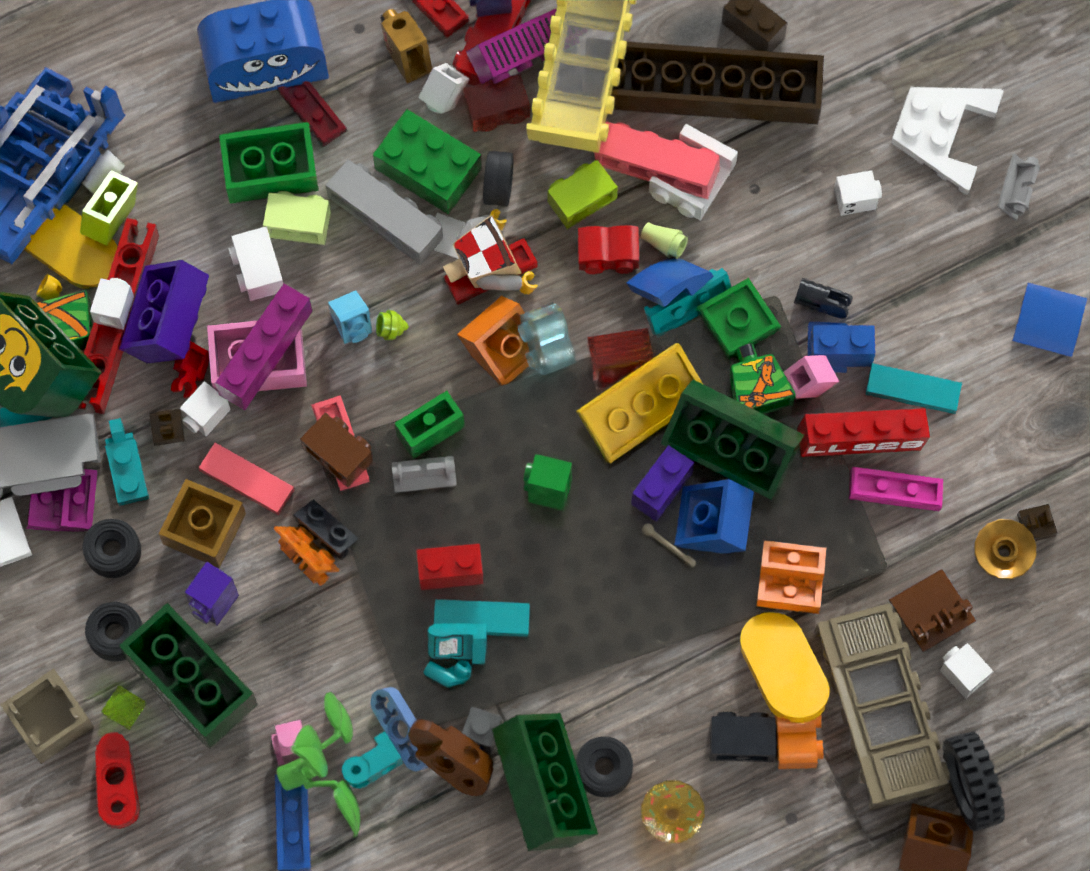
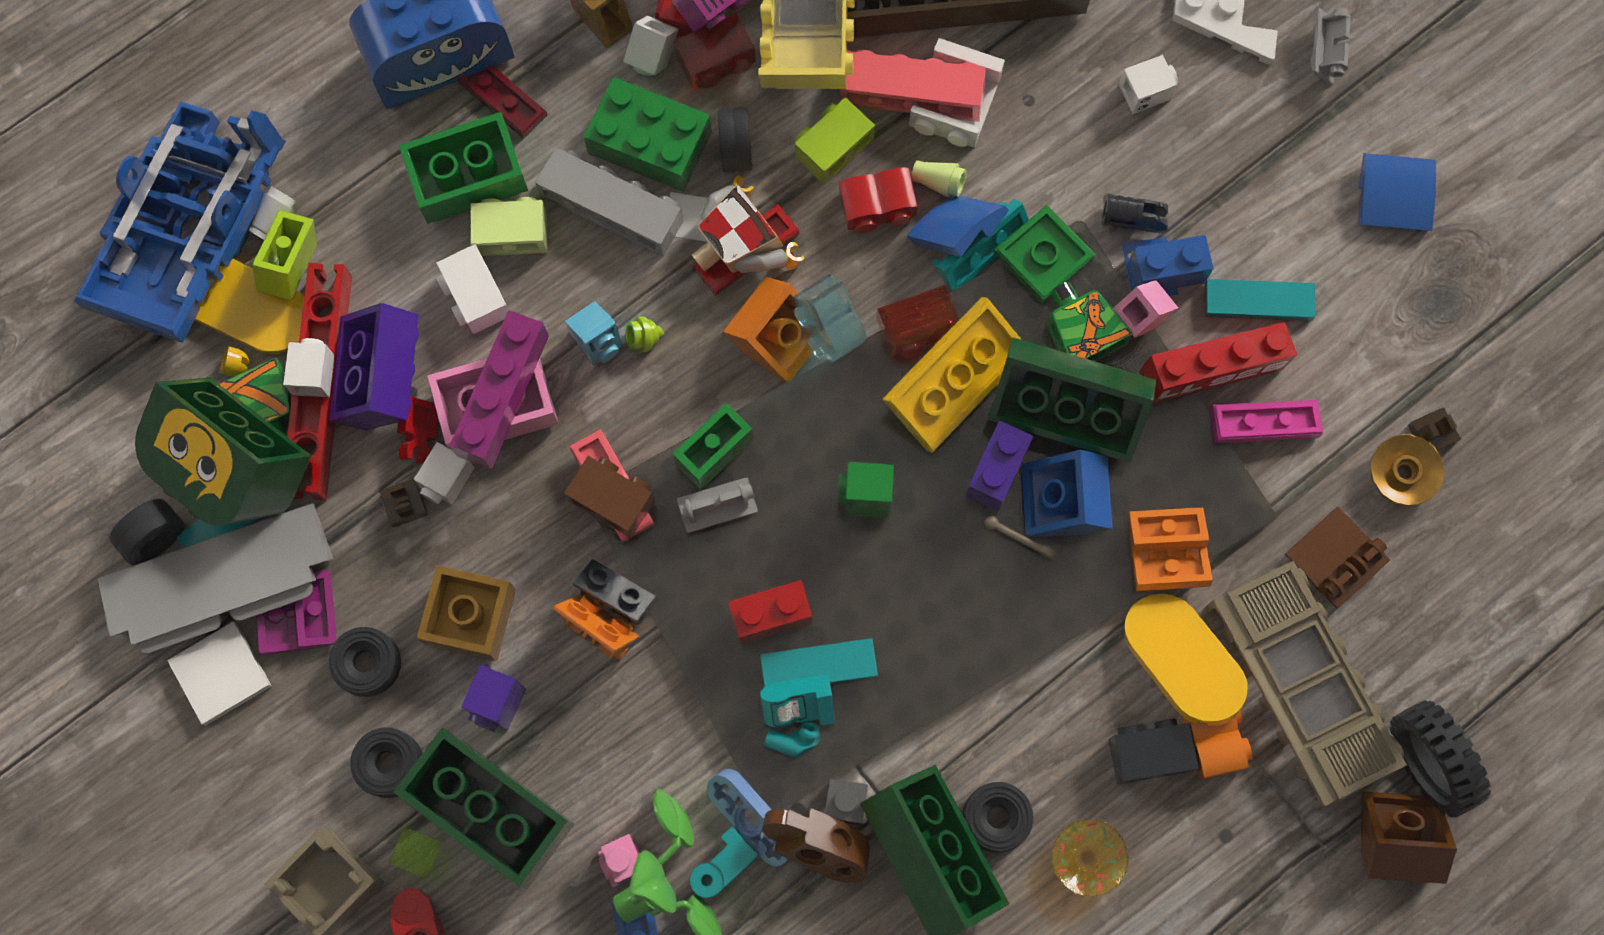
camera: 10 degrees left, 5 degrees up
teal hinge [105,418,149,506] -> none
coral tile [199,443,295,515] -> none
white brick [940,643,993,699] -> none

